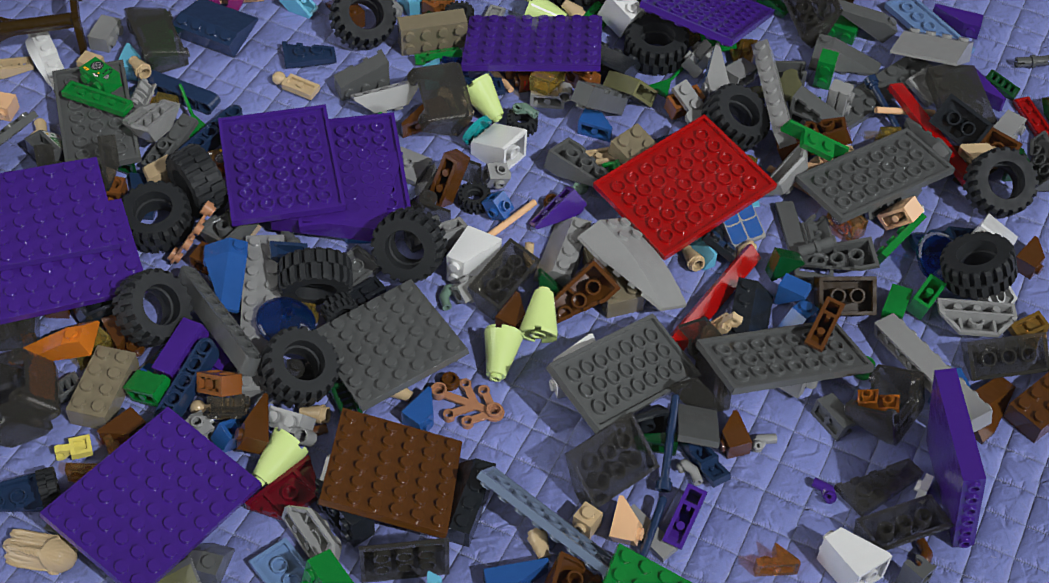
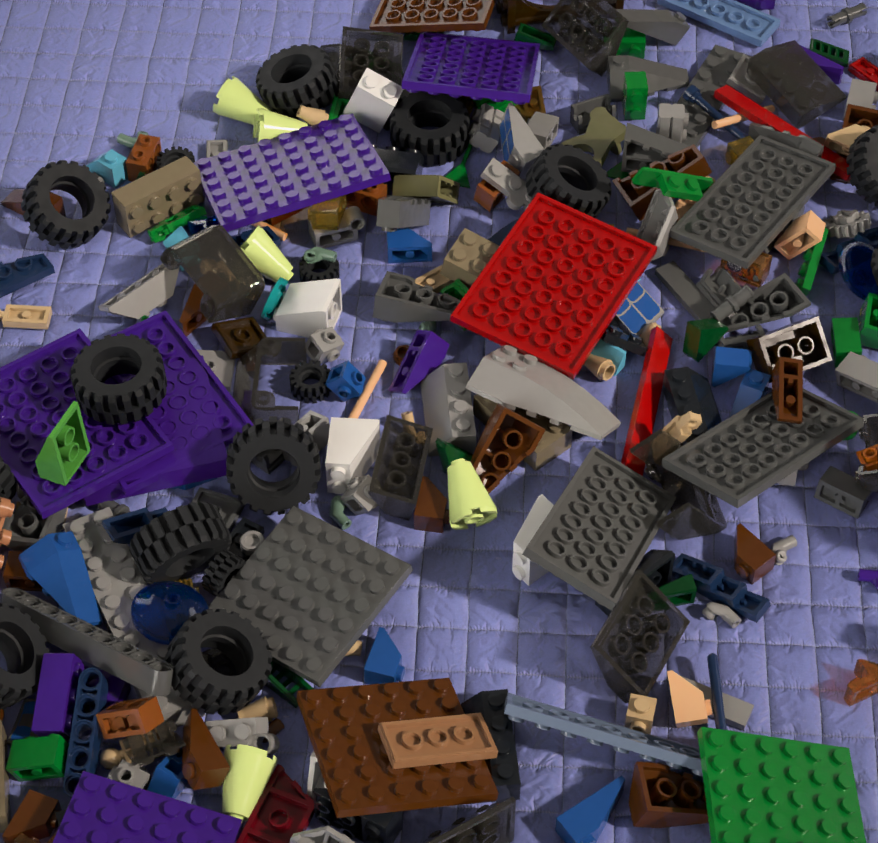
camera: 20 degrees left, 0 degrees up
dark grey wedge [334,49,390,101] -> none
reddish brown brick [426,149,470,209] -> none
nougat plant [431,378,505,430] -> none
reddish brown plate [440,372,460,391] -> none
yellowish green cone [484,324,523,382] -> none
reddish brown brick [513,71,540,93] -> none
tan cone [527,528,551,559] -> none
dark blue piece [655,394,679,493] -> none
dark purple slope [662,483,708,550] -> none
dark grey tile [676,403,720,449] -> none
light grey brick [751,39,797,149] -> none
light grey slope [890,27,974,66] -> none
black slope [928,93,994,145] -> none
none -> bright green slope [35,401,91,486]
none -> black tyre [71,333,167,425]
none -> dark brown plate [211,317,273,359]
none -> light grey tile [240,531,265,556]
none -> medium nougat tile [377,713,498,769]
none -> light grey gear [824,209,872,239]

